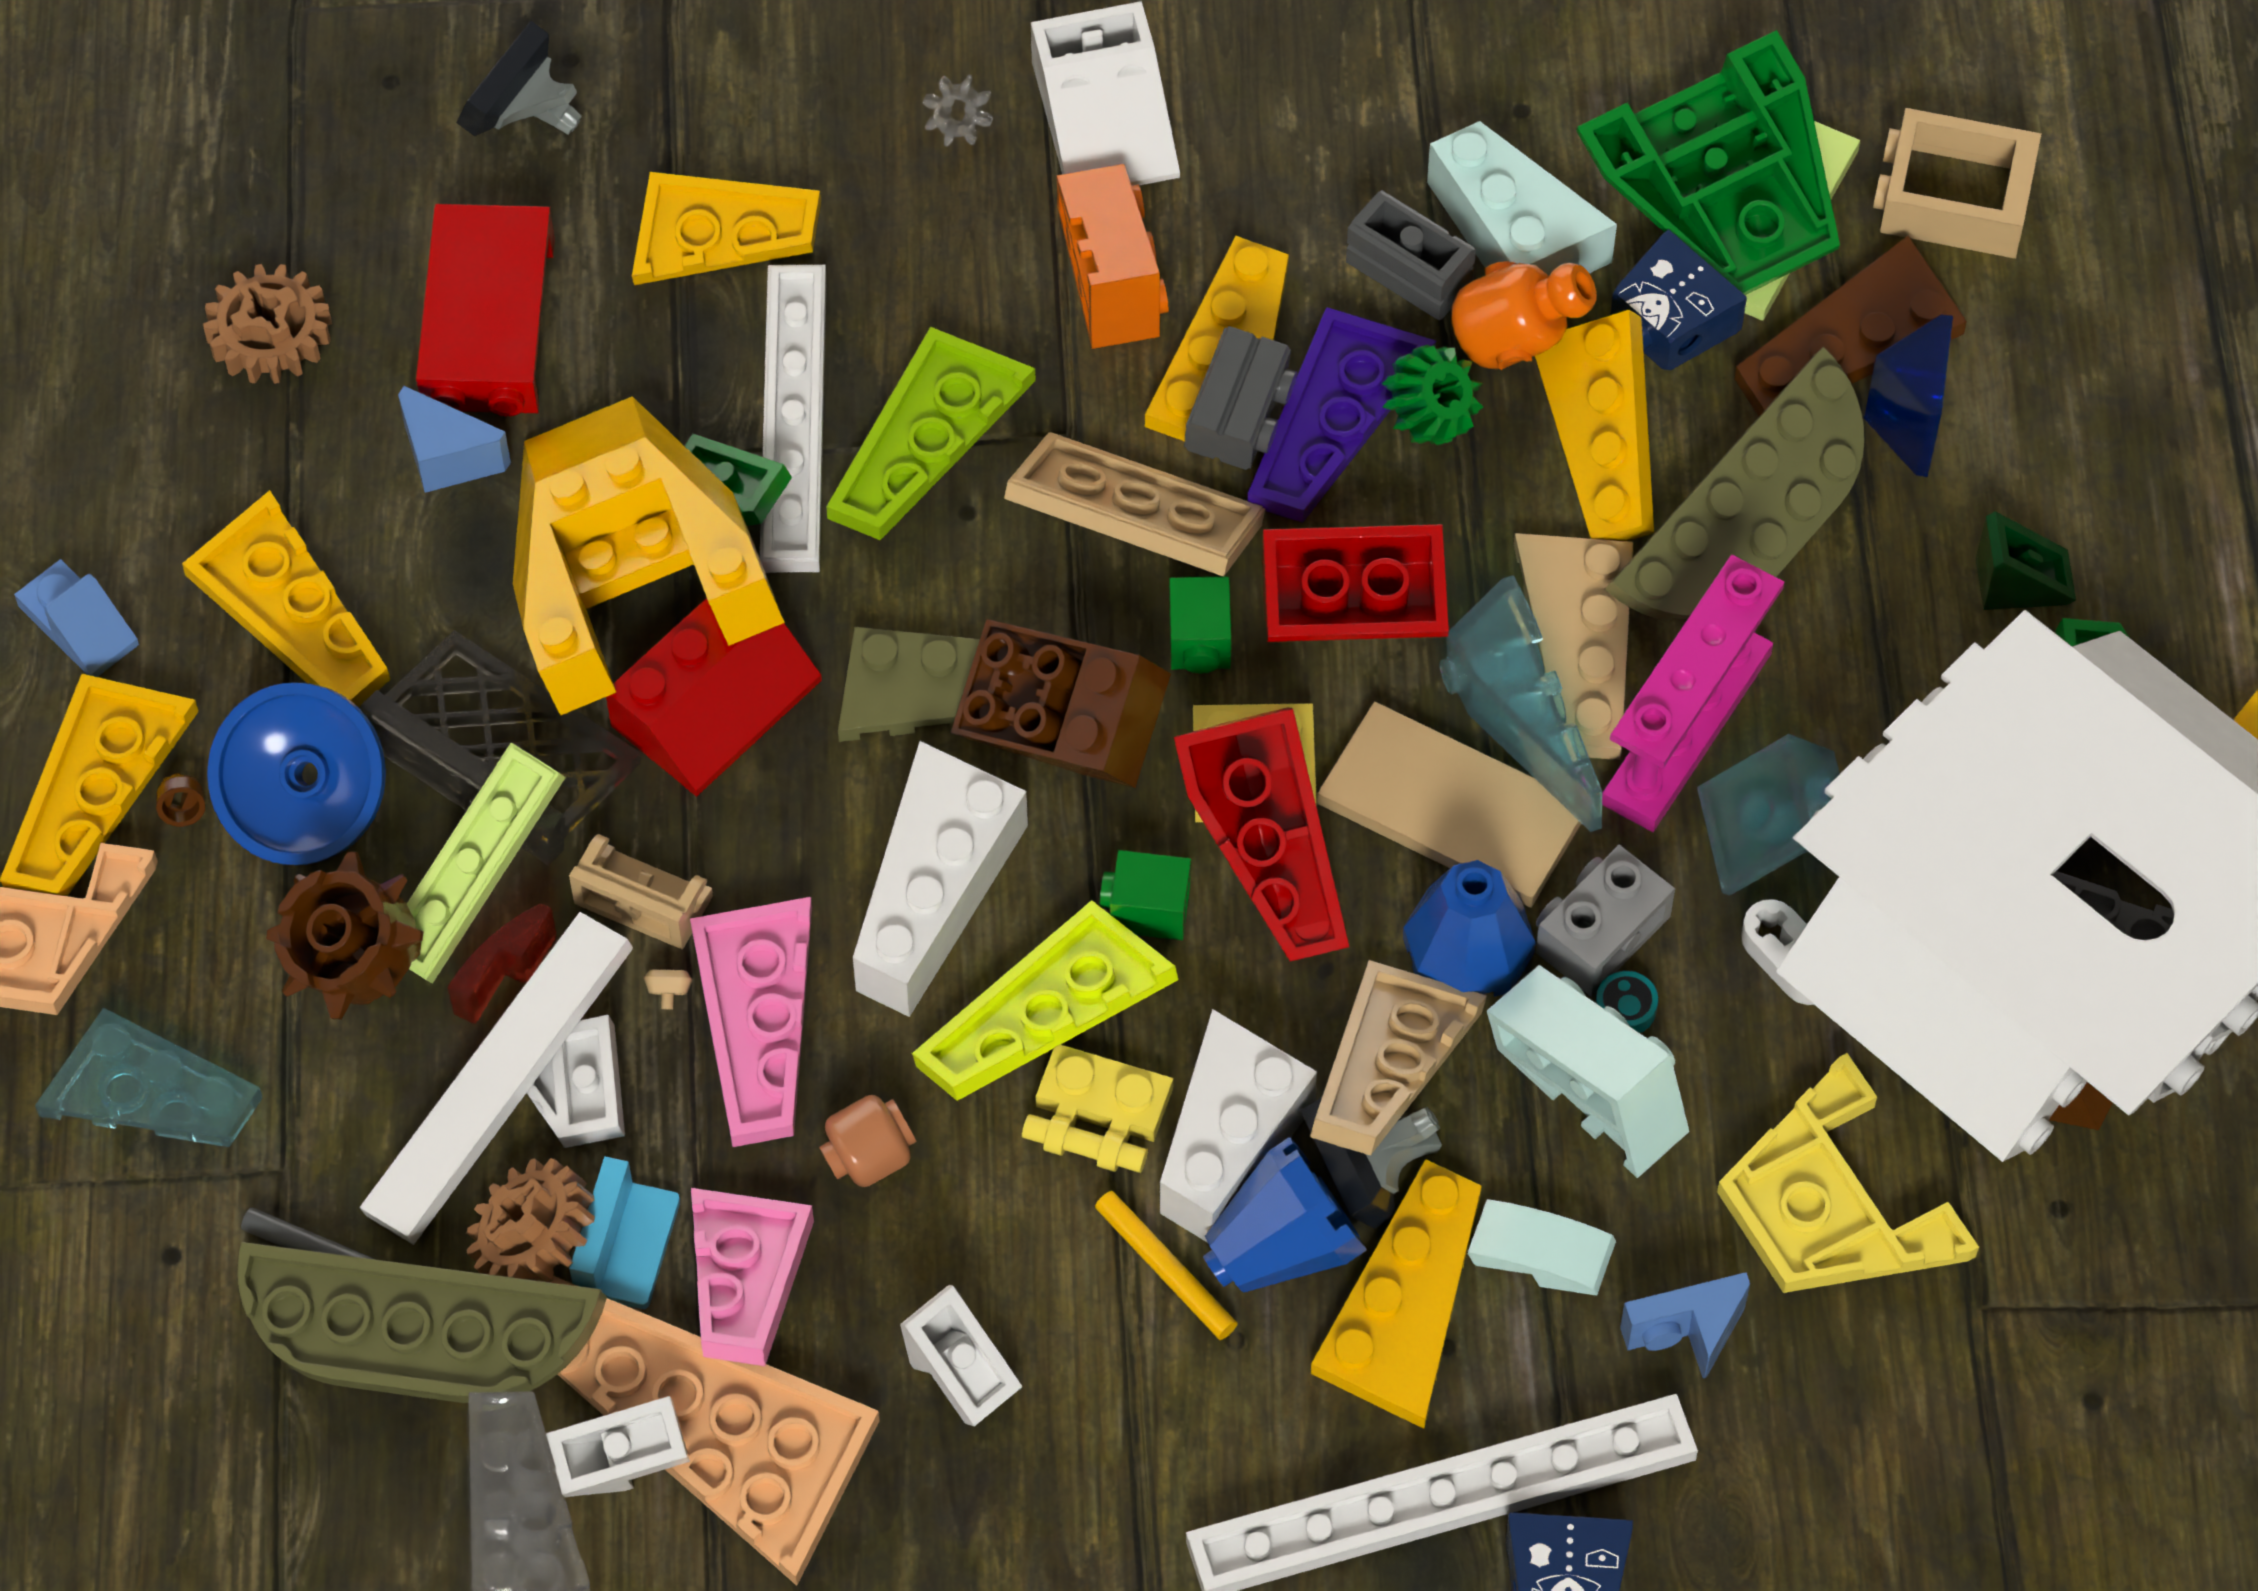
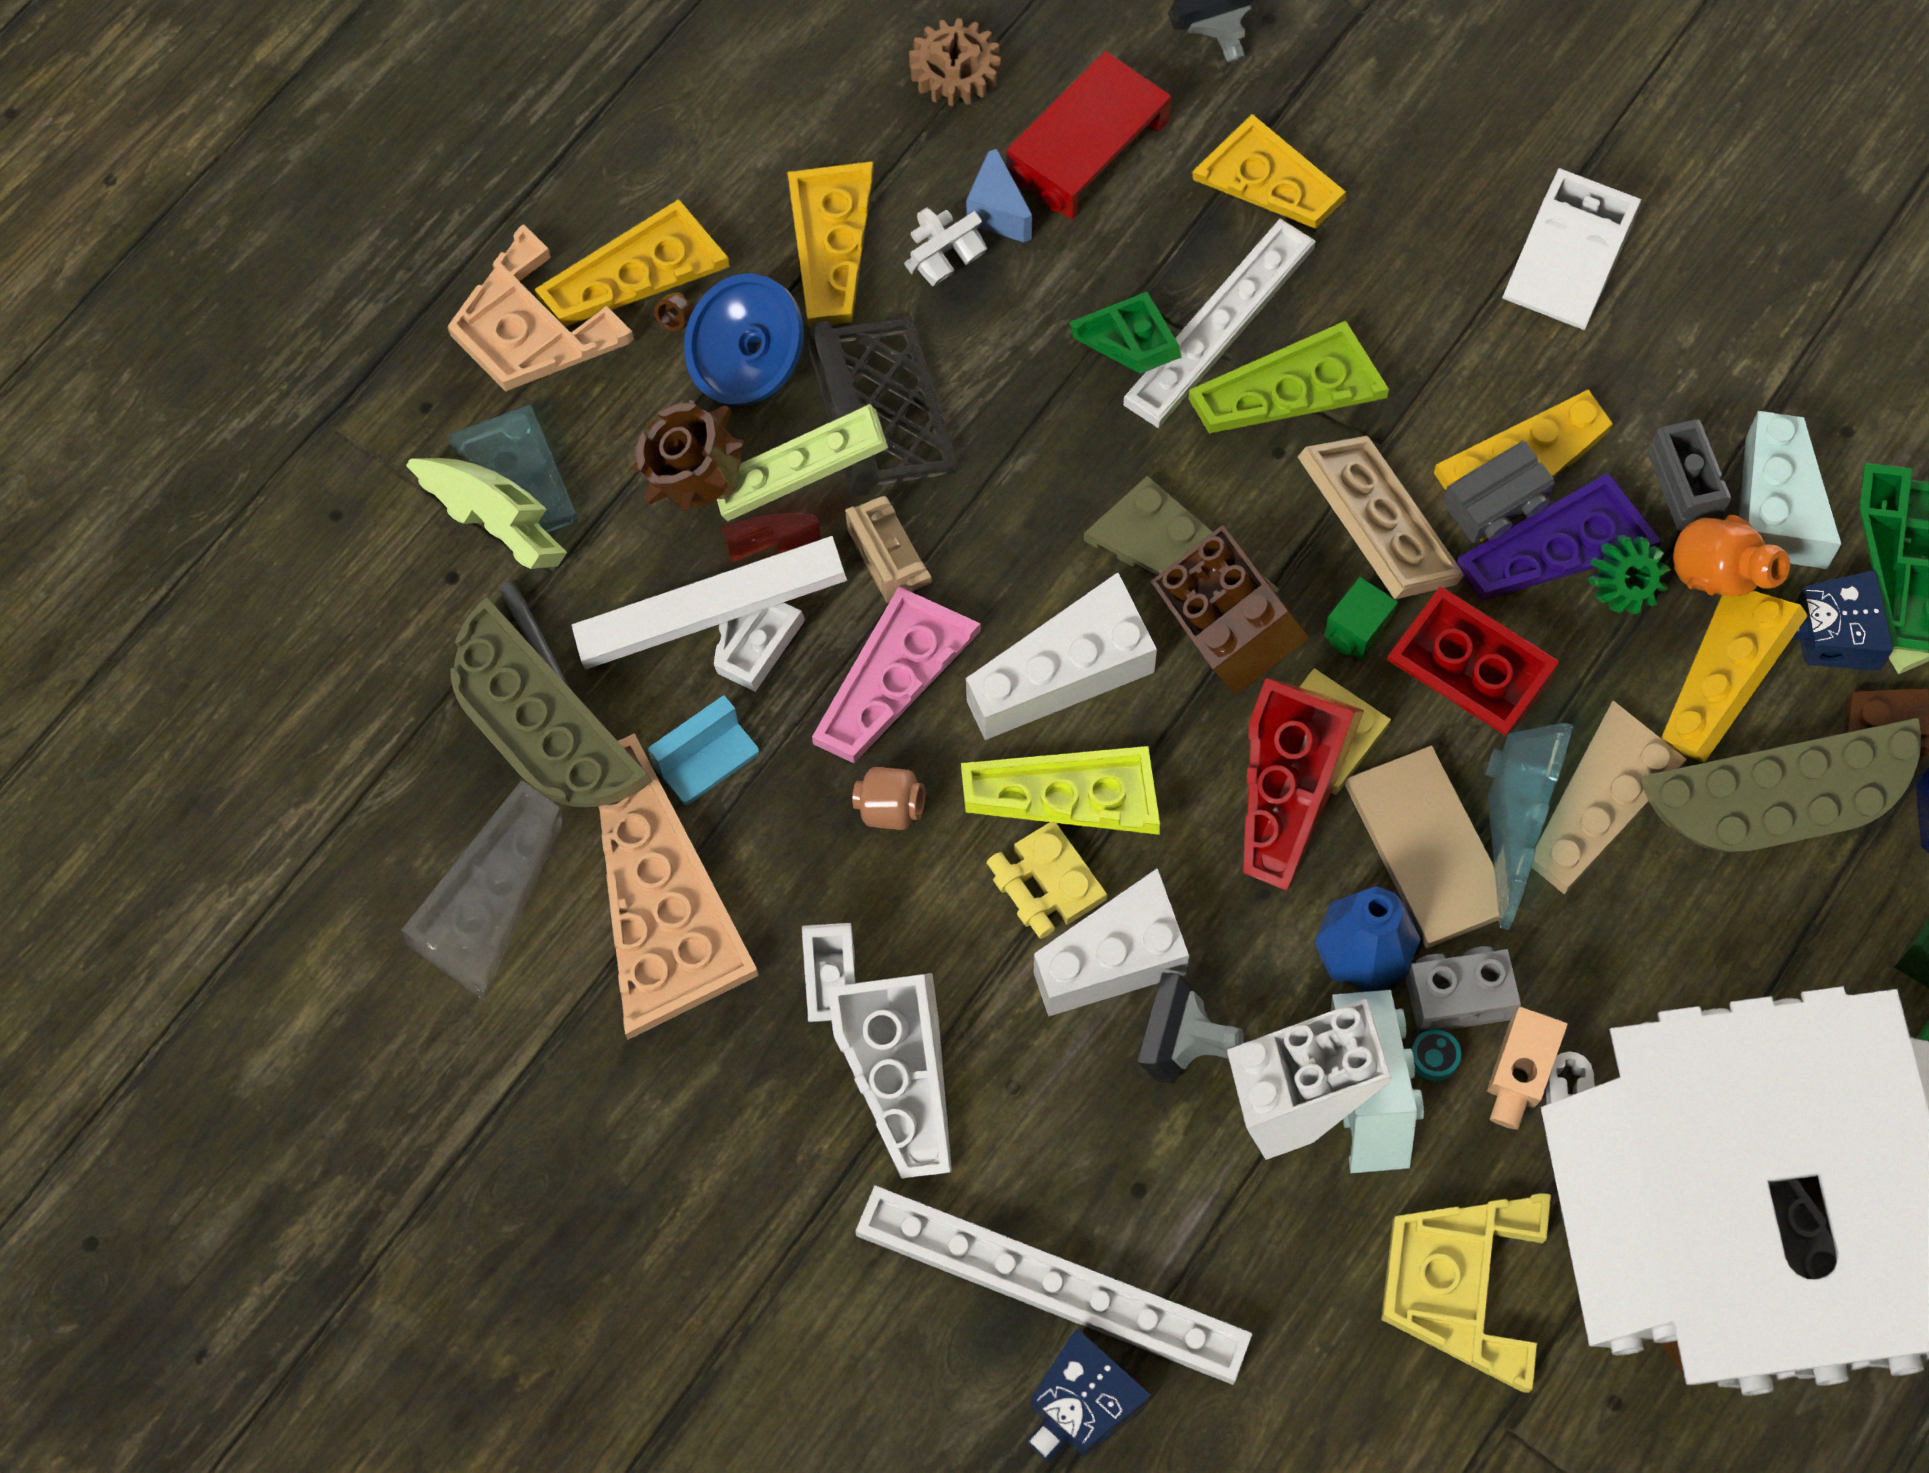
camera: 40 degrees right, 5 degrees up
medium blue slope [14,559,139,677] -> none
medium nougat gear [466,1158,595,1282] -> none
yellow wedge [513,396,785,716] -> none
white slope [546,1396,690,1497] -> none
red slope [606,598,822,797] -> none
tan rock [643,969,693,1010] -> none
bright pink wing [691,1188,814,1366] -> none
clear gear [923,74,993,147] -> none
orange wedge [1057,164,1169,349] -> none
yellow bar [1095,1191,1238,1340] -> none
green brick [1100,850,1191,941] -> none
blue cone [1203,1137,1367,1293] -> none
tan wing [1310,960,1487,1156] -> none
yellow wing [1311,1159,1482,1429] -> none
light aqua slope [1467,1199,1616,1296] -> none
dark pink fence [1601,554,1785,832] -> none
medium blue slope [1620,1272,1750,1378] -> none
clear light blue slope [1697,734,1840,896] -> none
none -> yellowish green slope [406,458,567,569]
none -> white wedge [827,973,952,1178]
none -> white hips [904,208,987,287]
none -> white slope [1227,999,1392,1160]
none -> light nougat torso [1487,1006,1568,1130]

